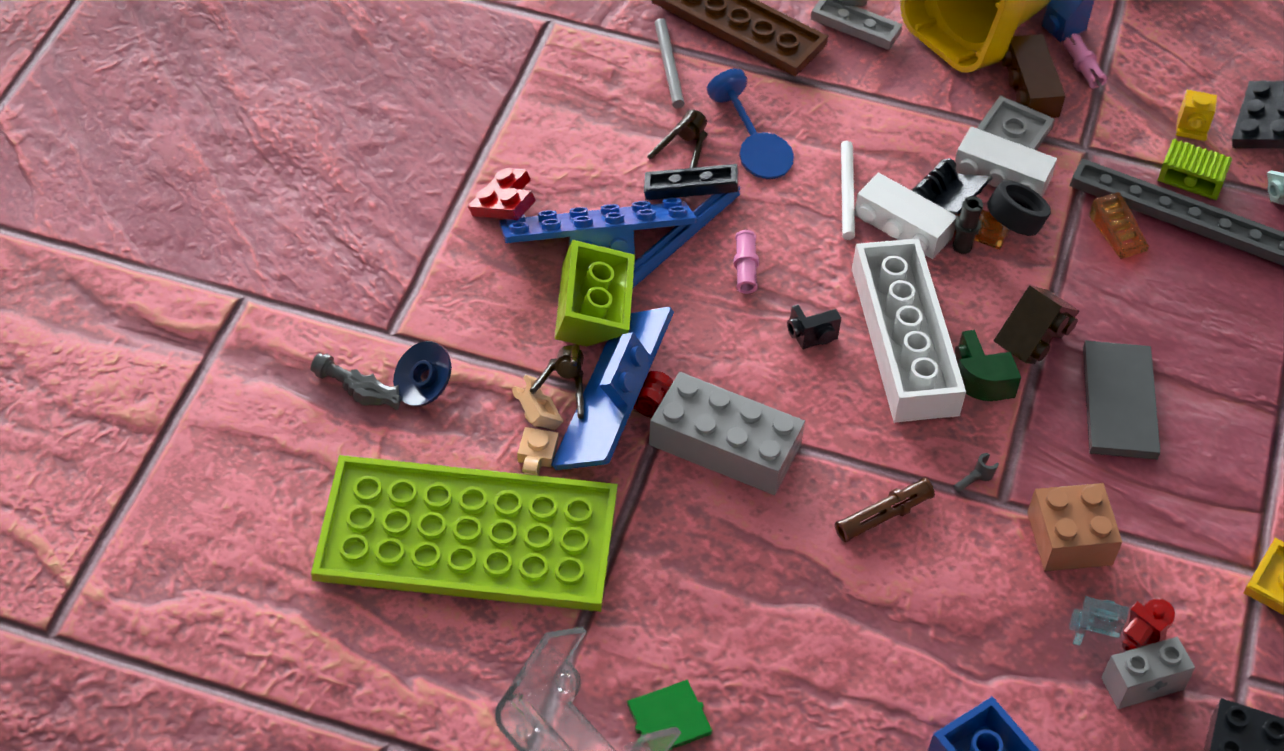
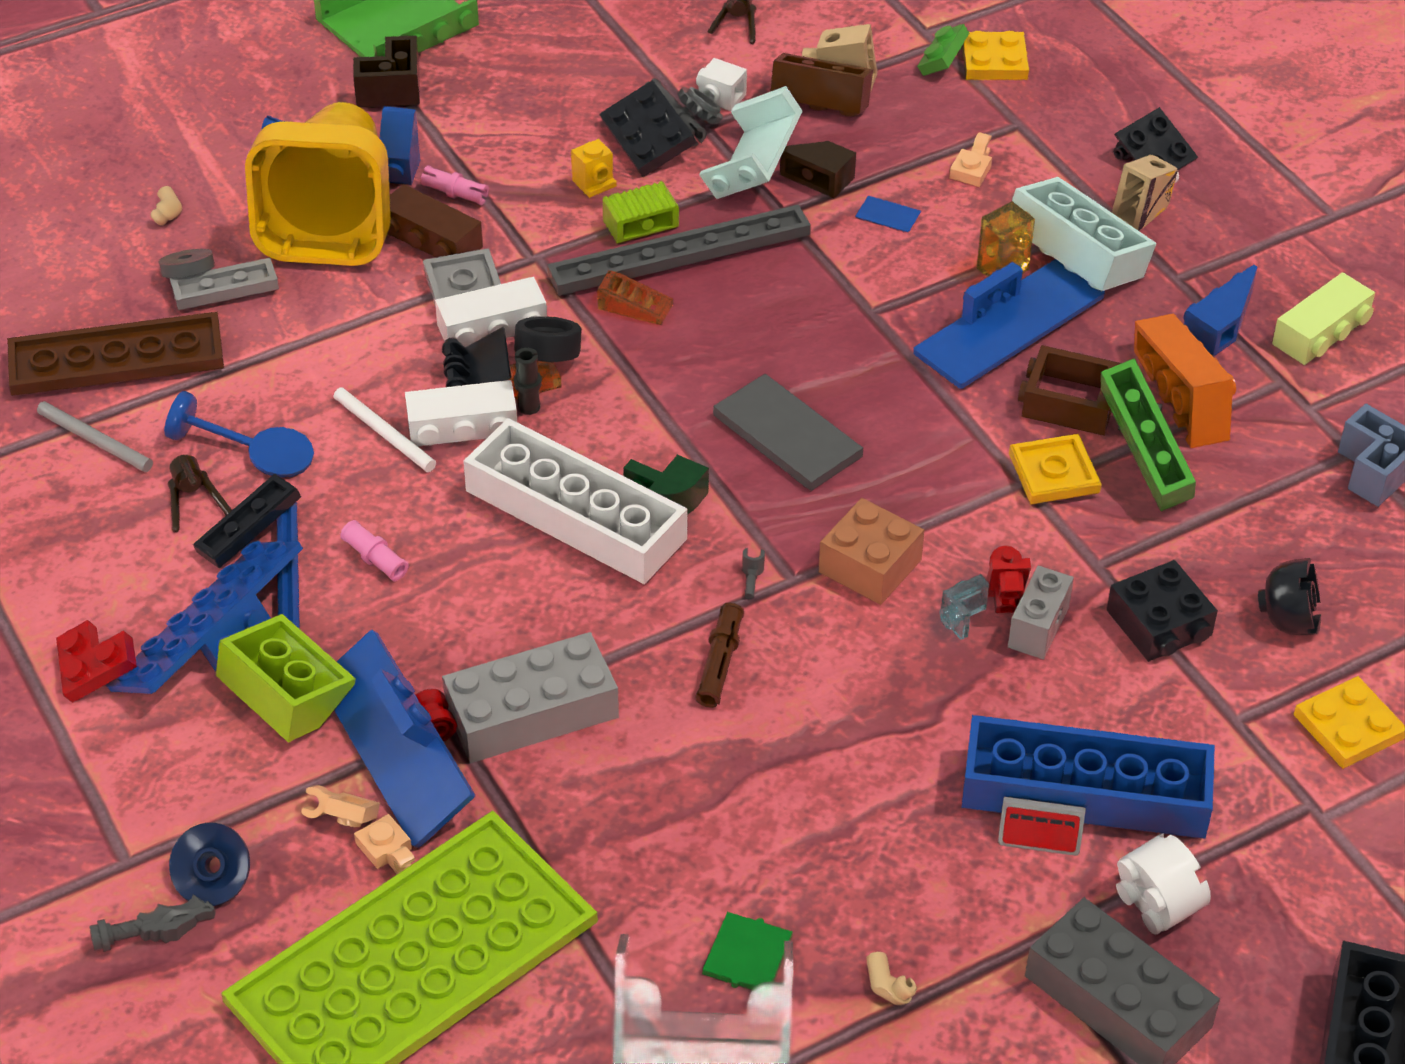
camera: 45 degrees left, 5 degrees down
dark brown plant [530,344,584,419] -> none
black bracket [787,304,842,350] -> none
dark brown brick [993,285,1080,364] -> none

